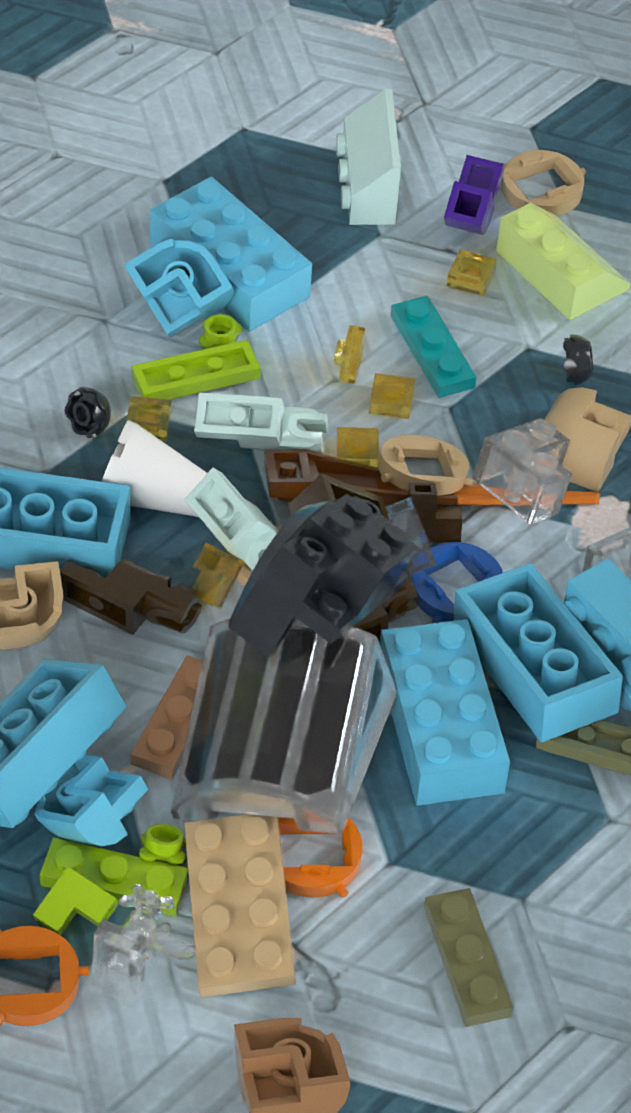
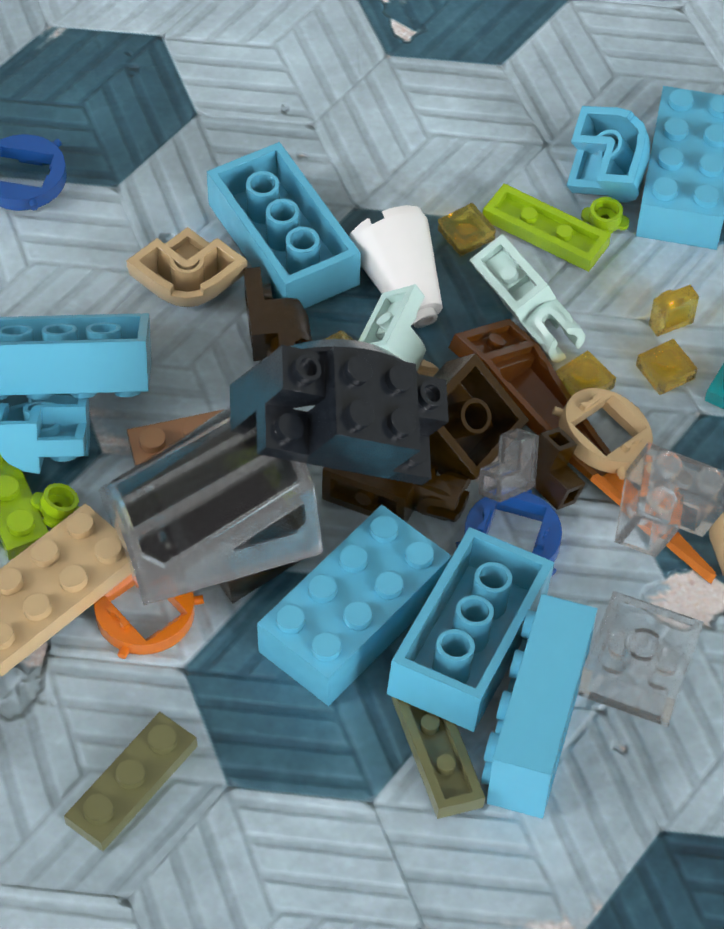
camera: 55 degrees right, 5 degrees up
black plate [64,387,111,438] -> none

